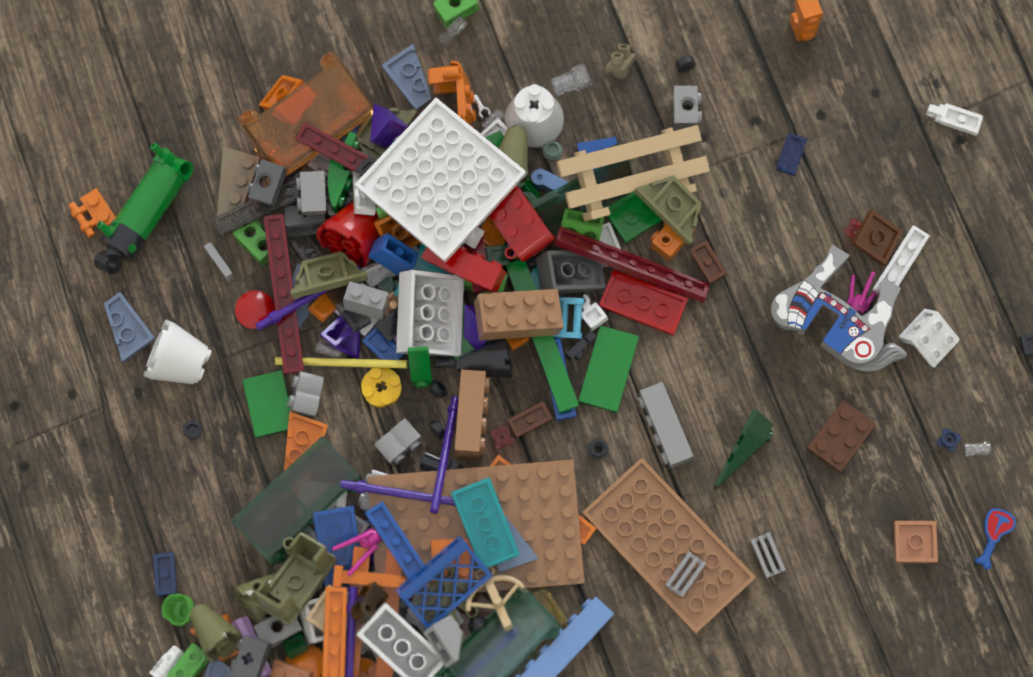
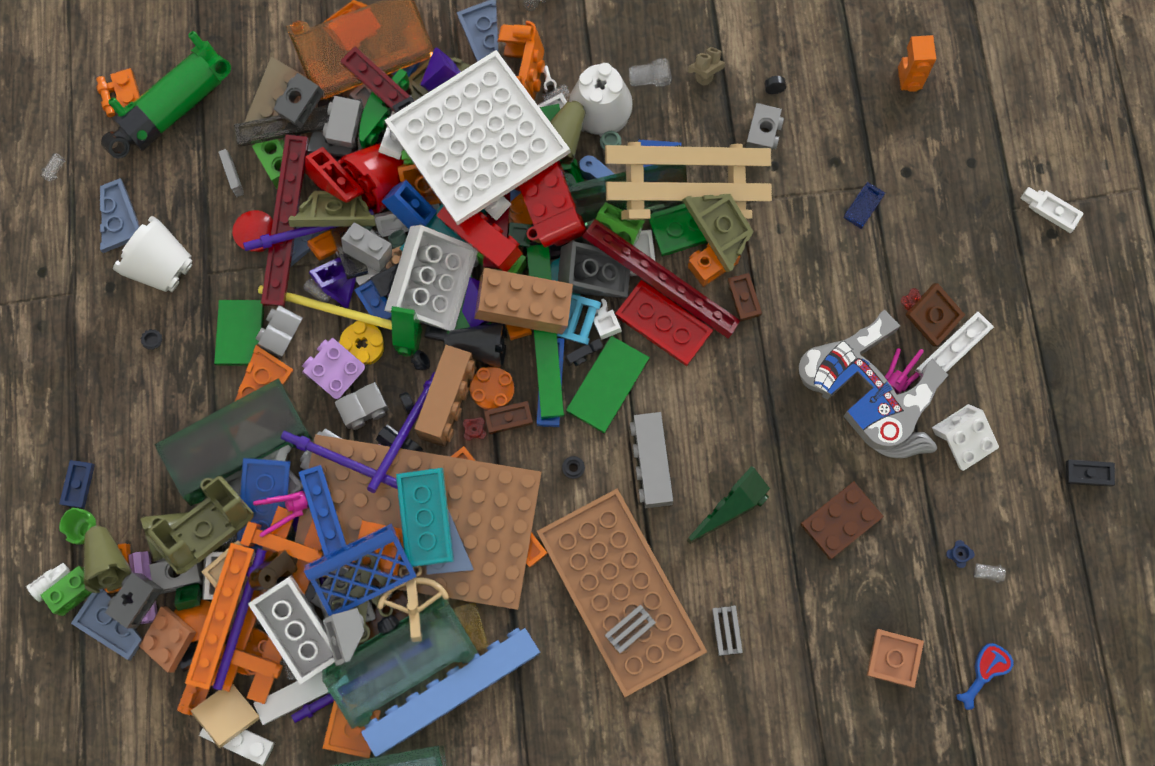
camera: 15 degrees right, 0 degrees up
none -> clear pin [40,153,66,182]
none -> lavender bracket [302,337,365,399]
none -> red slope [305,147,364,203]
none -> orange dish [470,367,514,410]

